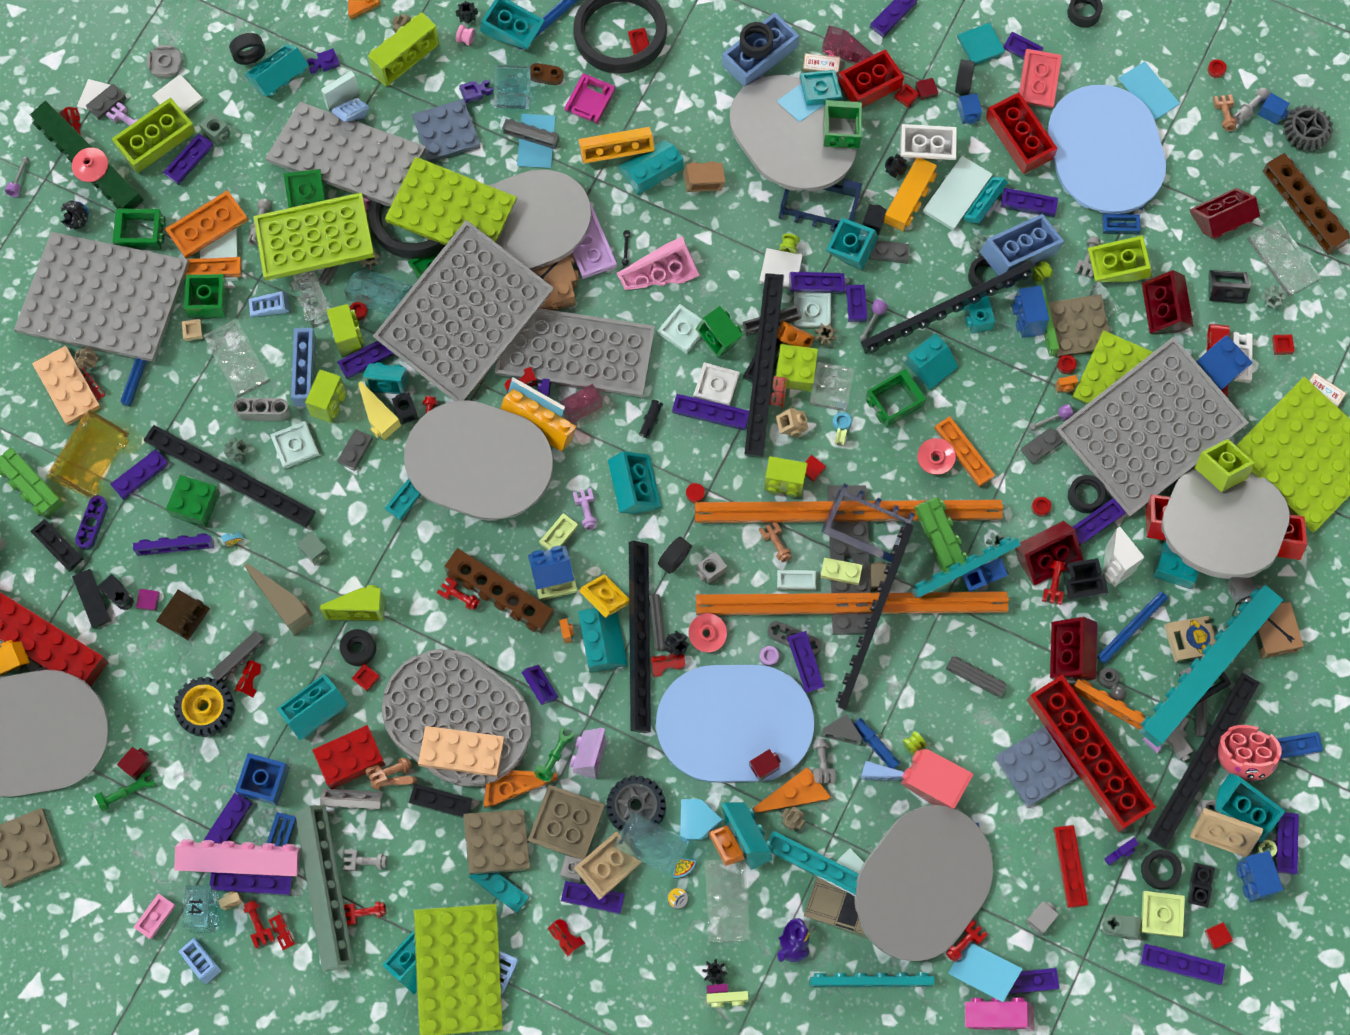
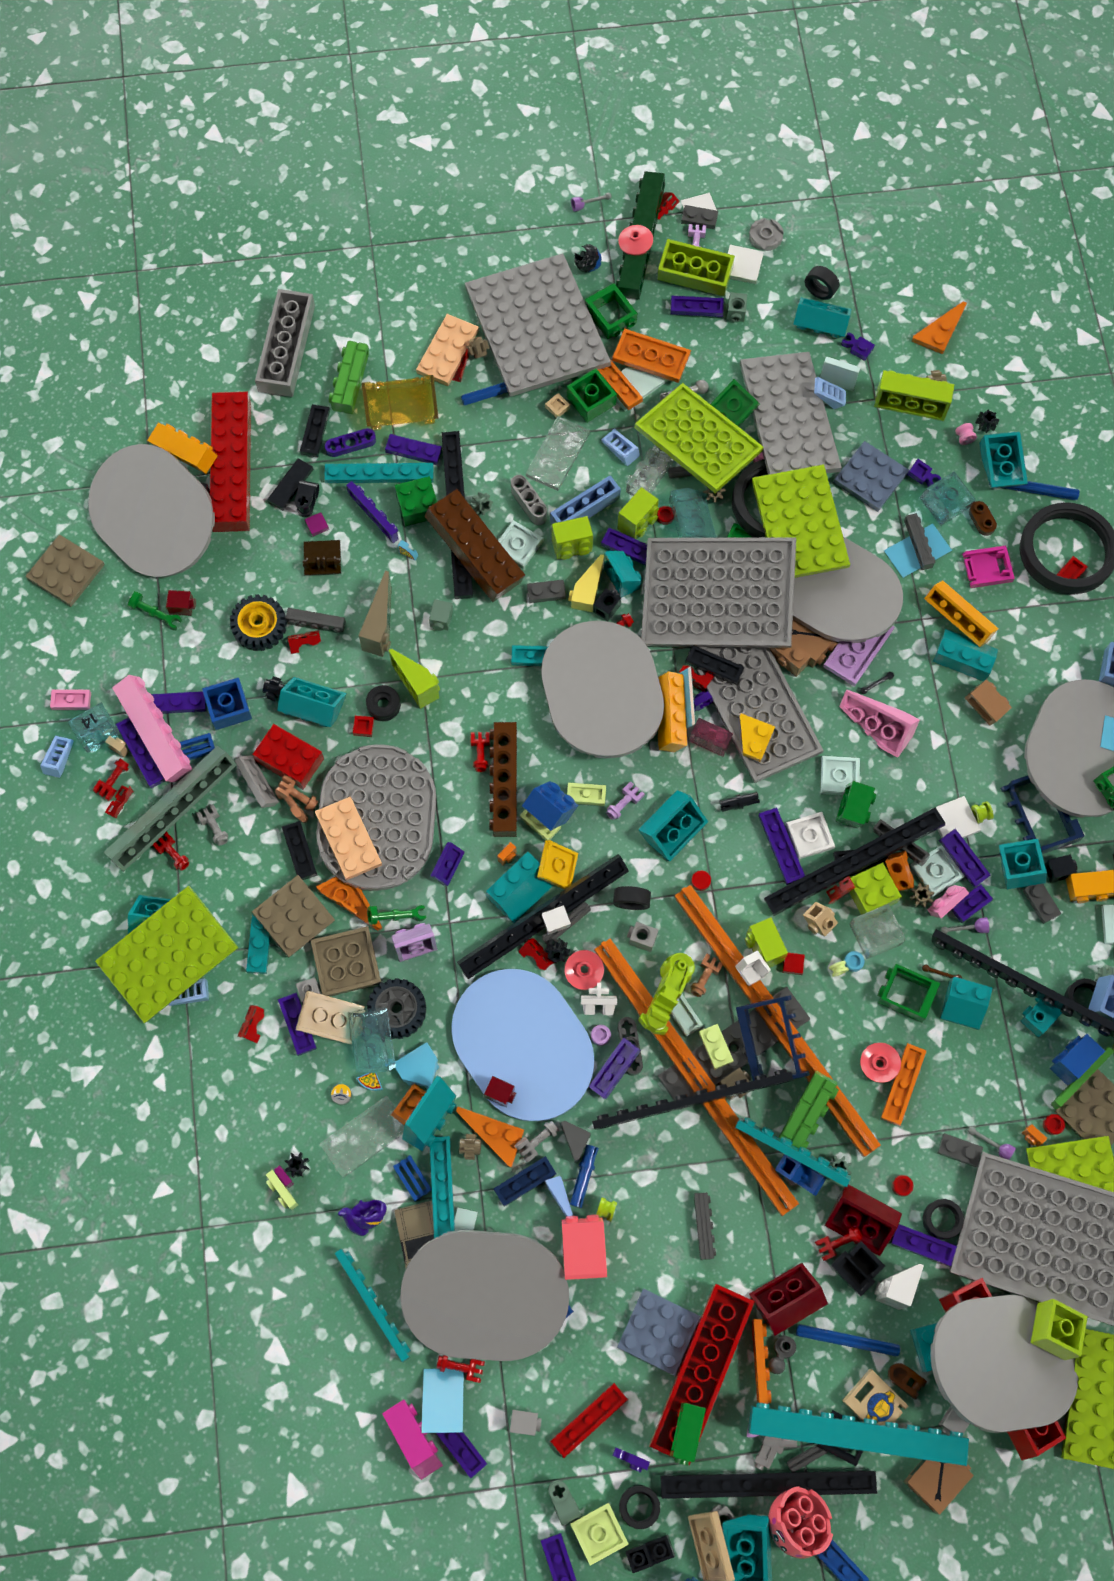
camera: 55 degrees right, 0 degrees up
none -> black gear [262,676,285,701]
none -> teal plate [325,463,434,483]
none -> blue tile [393,1155,432,1202]
none -> reddish brown brick [425,489,525,602]
none -> dark blue plate [493,1156,556,1207]
none -> white panel [542,905,571,935]
none -> white hips [581,983,617,1015]
none -> lime piece [638,953,695,1035]
none -> green window [670,1403,706,1466]
none -> black tile [685,645,745,685]
none -> white panel [735,950,771,986]
none -> yellow wing [739,713,775,762]
none -> reddish brown plate [888,1363,927,1400]
none -> reddish brown hinge [922,964,962,979]
none -> bright pink plate [927,885,969,919]

